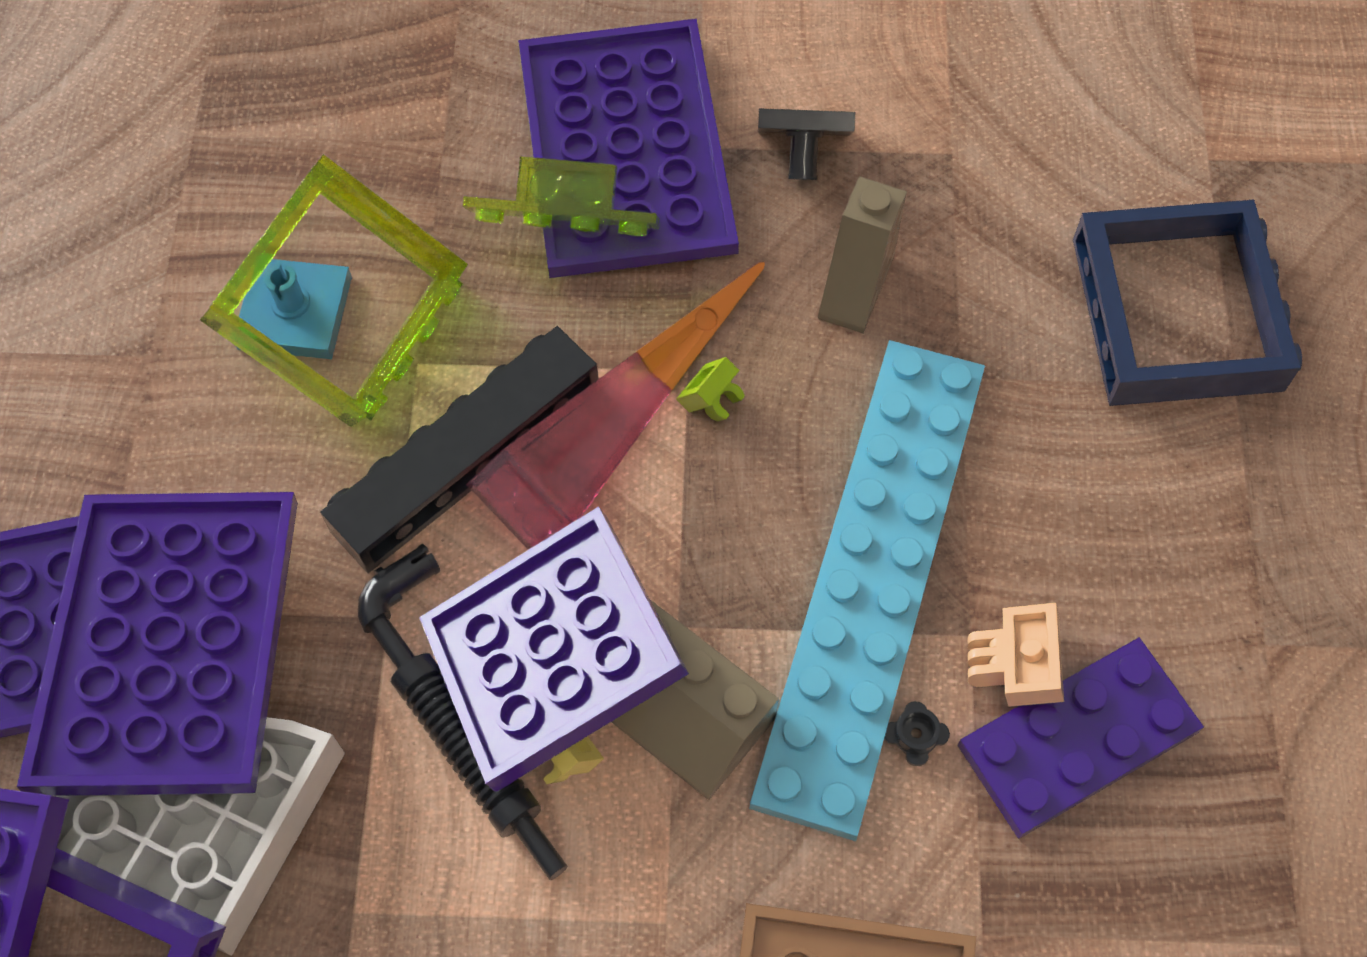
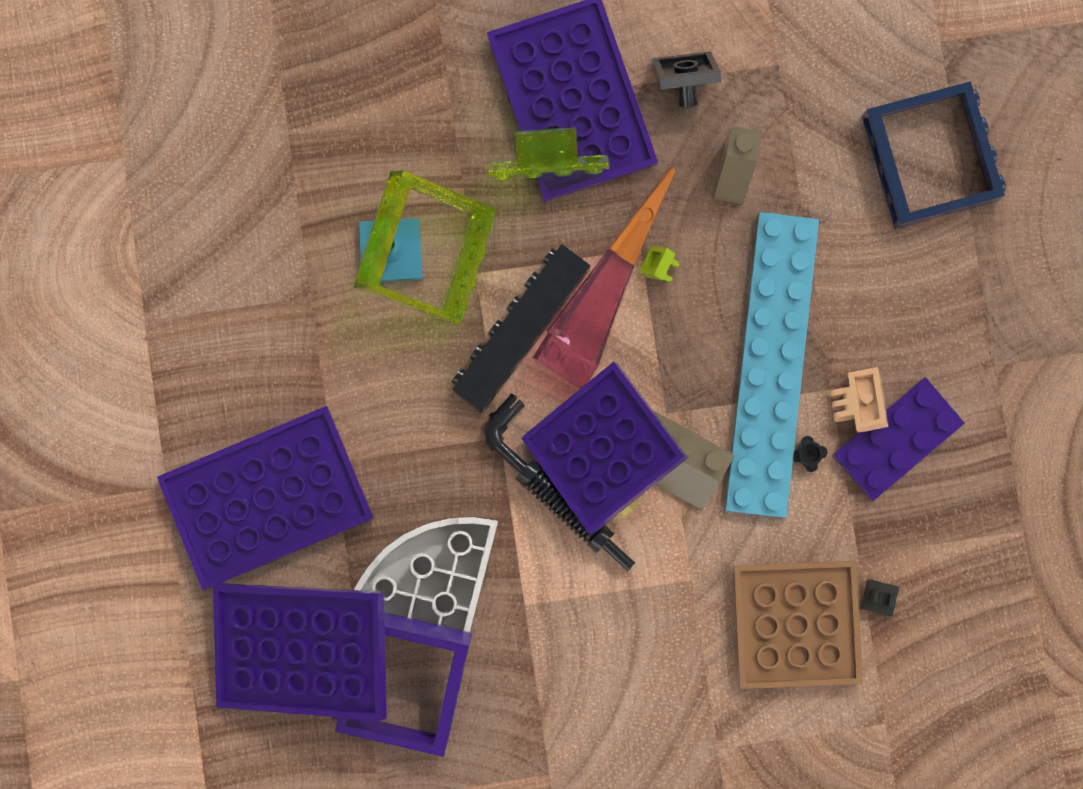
camera: 20 degrees left, 20 degrees up
dark purple plate [17,492,298,796] -> none

